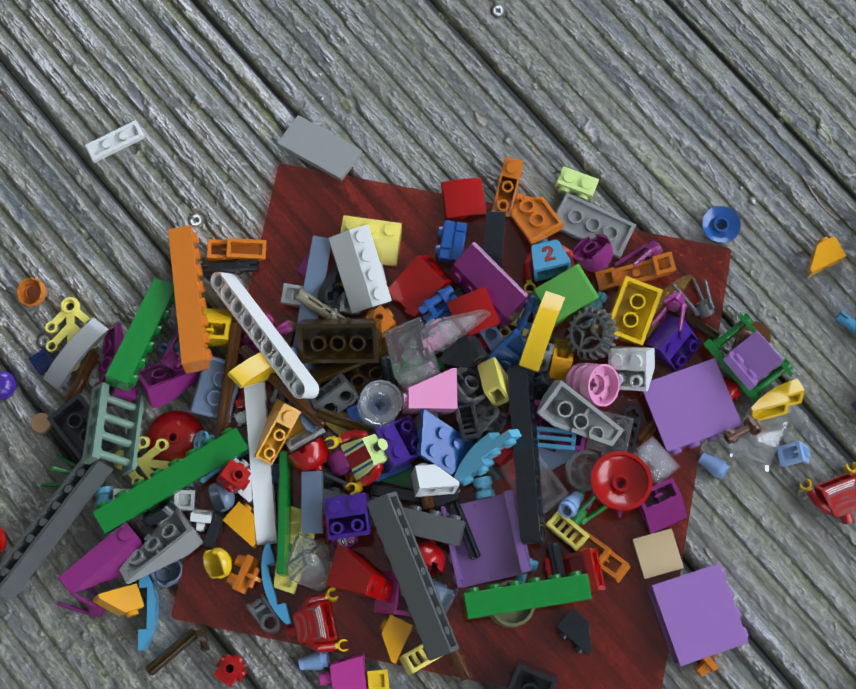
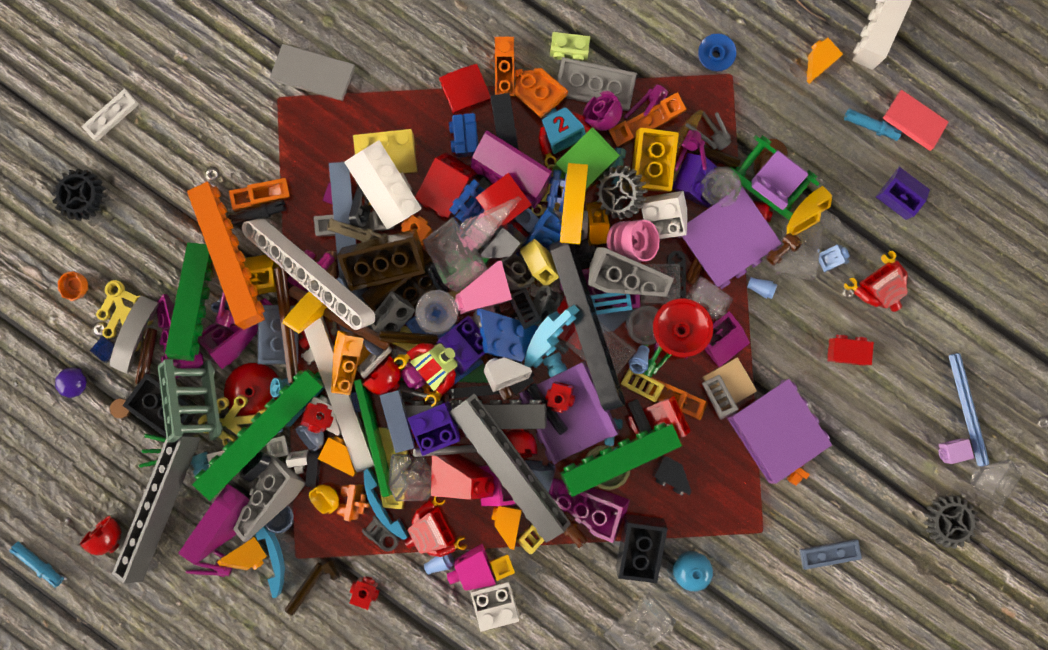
camera: 20 degrees left, 10 degrees up
none -> black gear [51,169,107,221]
none -> light grey bar [413,445,477,457]
none -> red brick [545,381,575,413]
none -> magenta wedge [549,478,630,543]
none -> clear cylinder [701,167,742,207]
none -> light grey slope [702,374,738,420]
none -> red brick [827,335,874,366]

